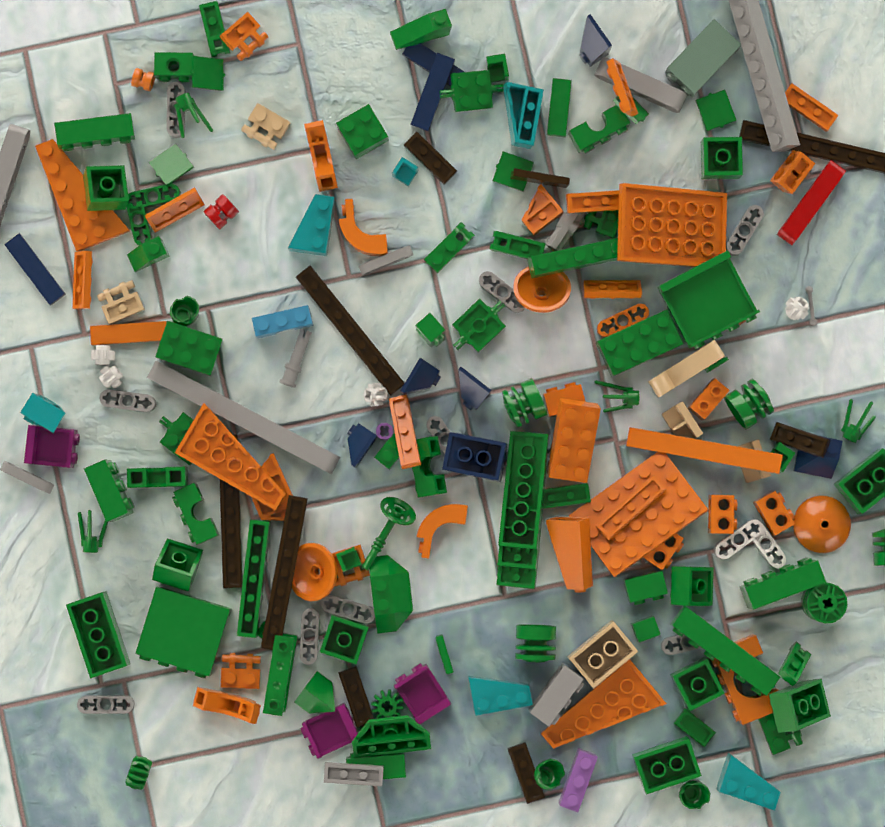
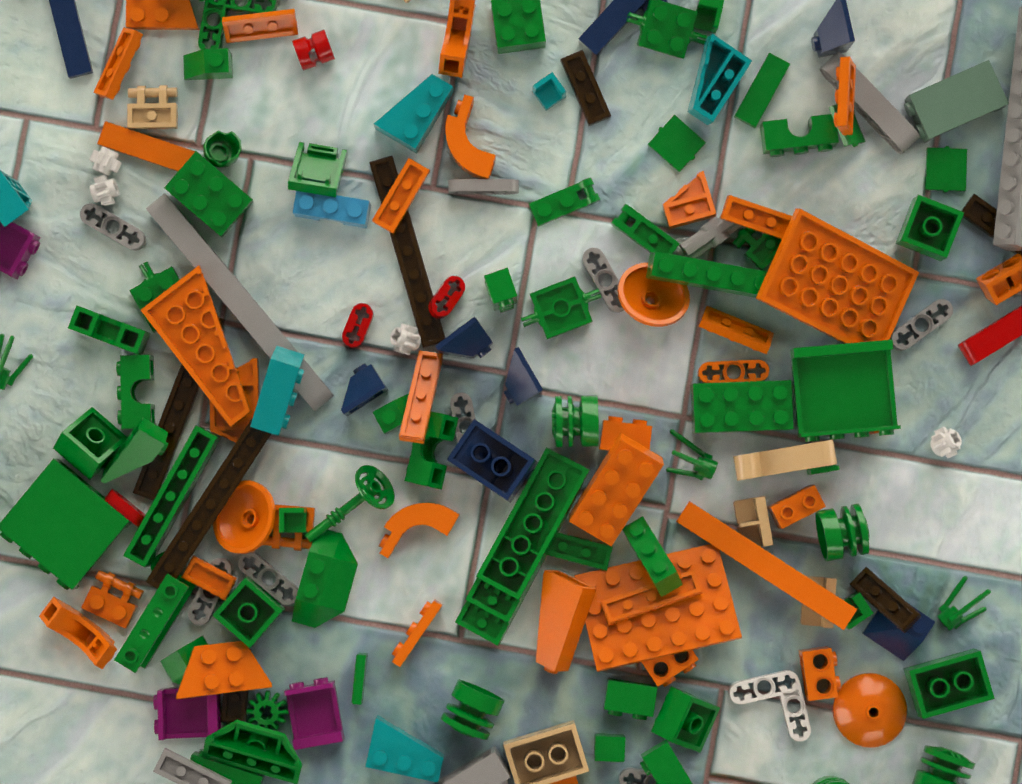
camera: 25 degrees right, 0 degrees up
green brick [83,459,135,522] -> none
light grey pin [279,329,312,388] -> none
medium lavender bush [376,423,393,440] -> none
dark brown tile [510,168,570,188] -> none
orange brick [708,495,737,534] -> none
green brick [739,557,826,610] -> none
light grey hinge [806,286,817,326] -> none
none -> green slope [100,417,168,484]
none -> red beam [104,489,145,527]
none -> orange wing [176,641,272,699]
none -> orange tile [181,555,237,600]
none -> teal wedge [250,346,305,436]
none -> container [288,142,347,197]
none -> red beam [342,303,374,348]
none -> orange plate [372,158,430,234]
none -> orange plate [391,599,443,667]
none -> red beam [428,276,465,319]
none -> green arch [622,516,683,597]

